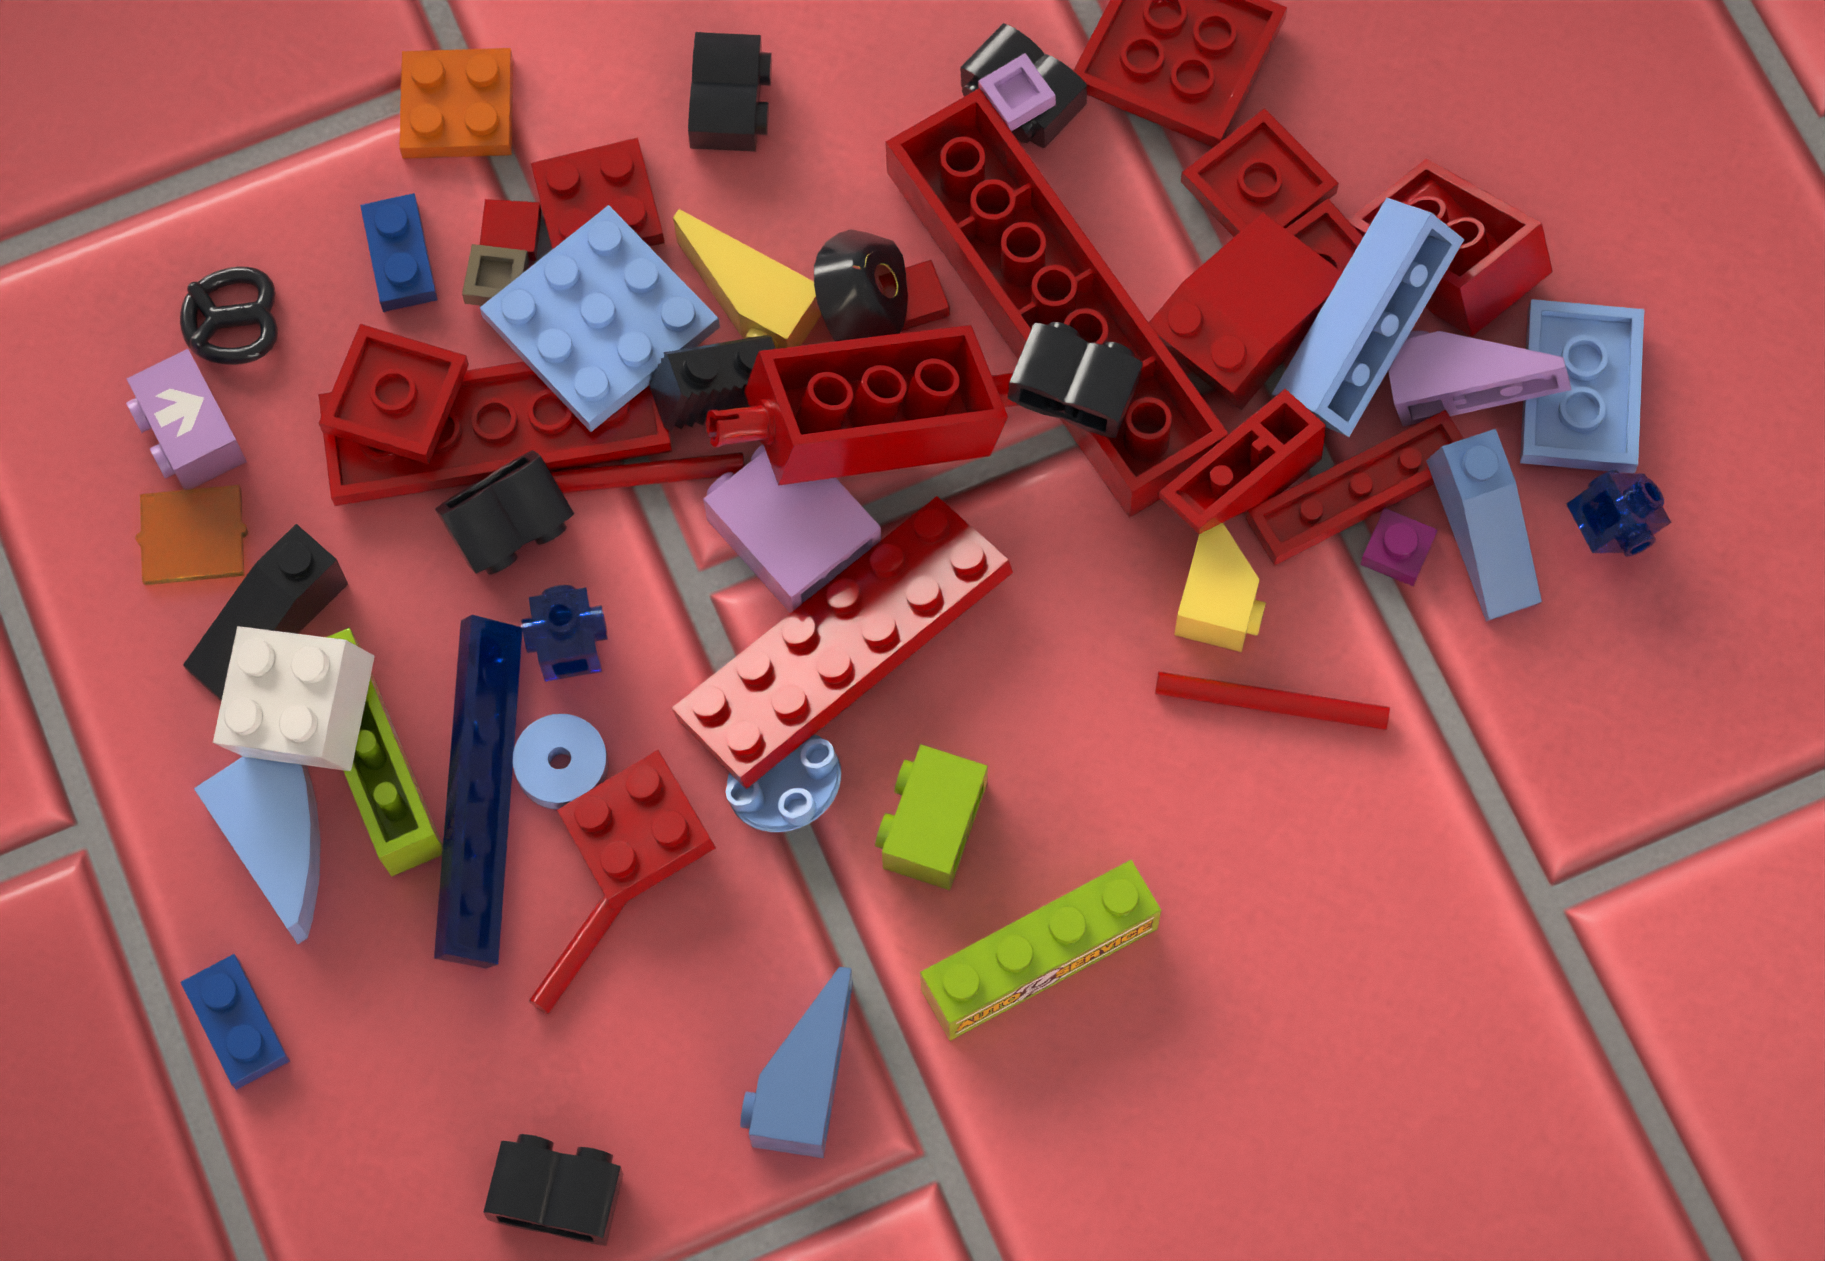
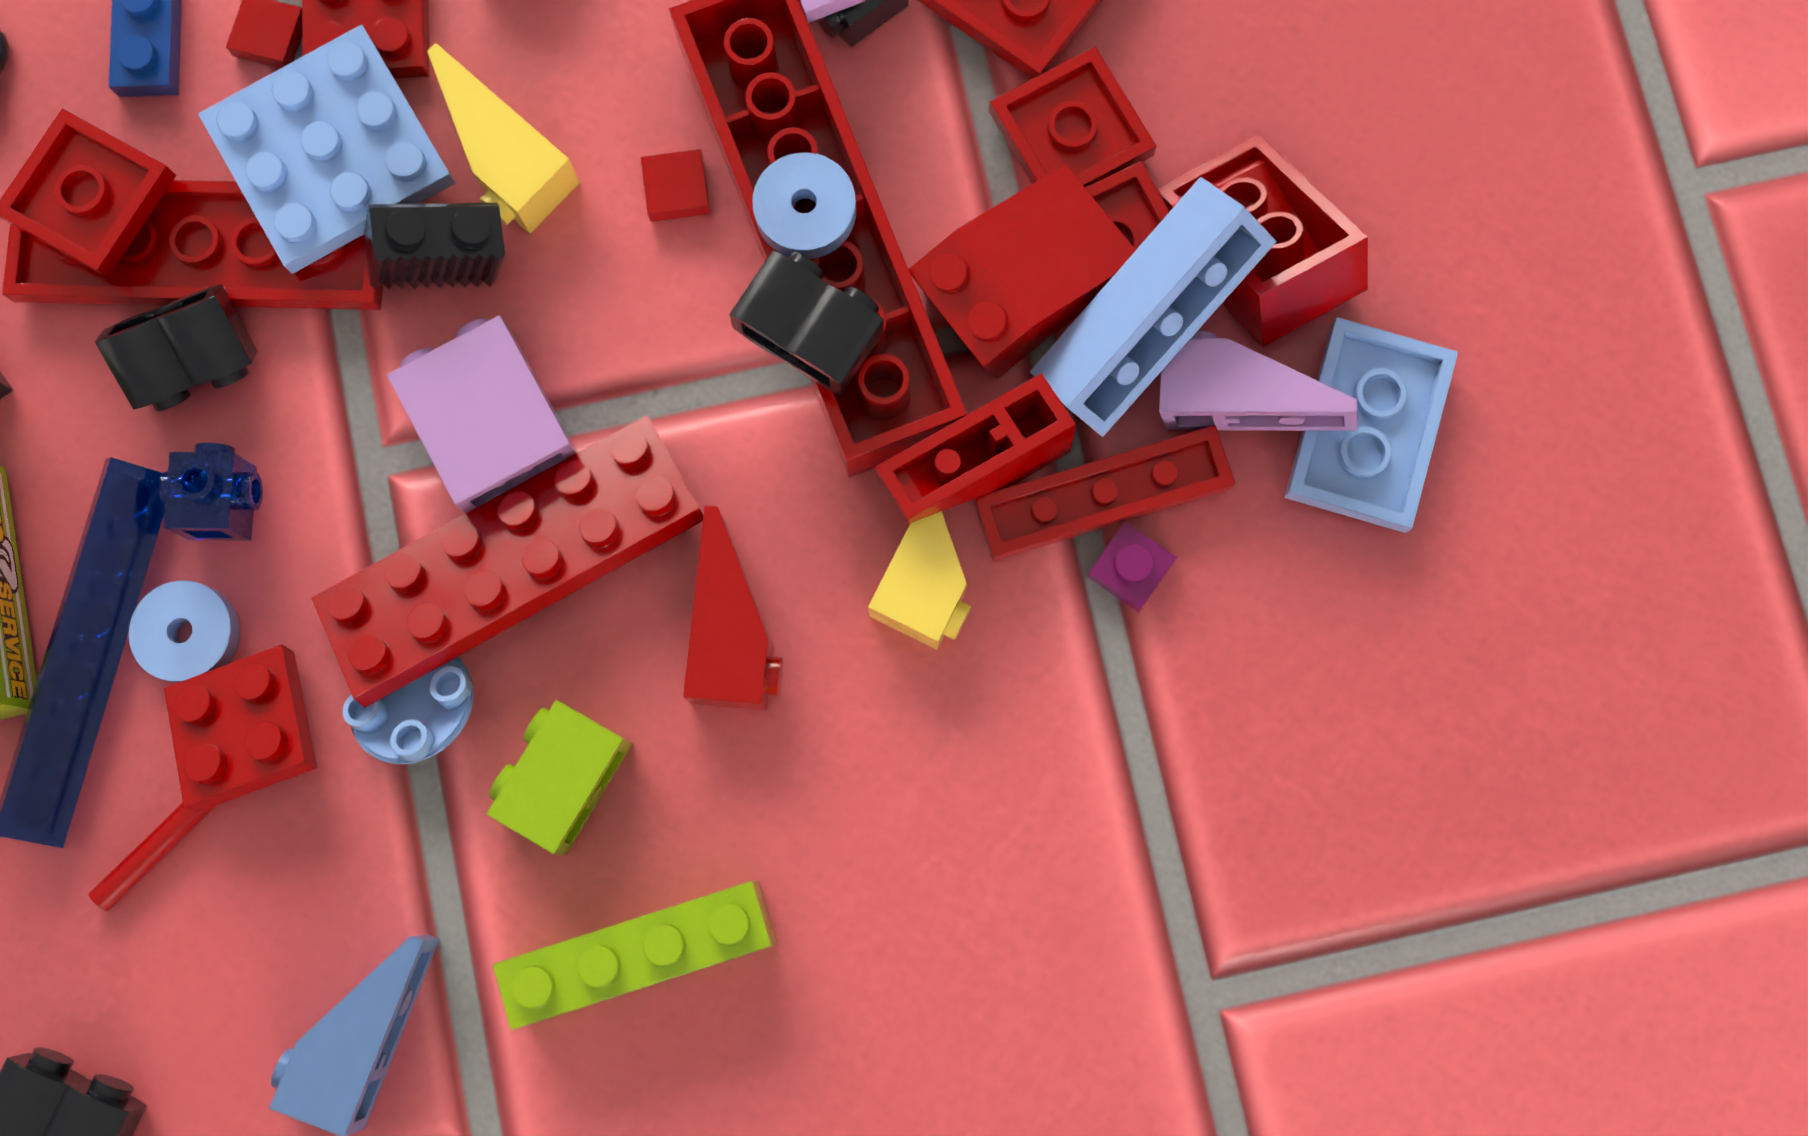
camera: 10 degrees right, 10 degrees up
dark tan plate [462,244,529,306] -> none
red bar [550,452,745,493] -> none
red brick [706,325,1020,486] -> none
black piece [814,230,908,341] -> none
red bar [1155,671,1390,730] -> none
medium blue slope [1426,429,1542,622] -> none
clear blue brick [1566,470,1672,557] -> none
none -> red slope [683,505,783,711]
none -> light blue piece [752,152,856,259]

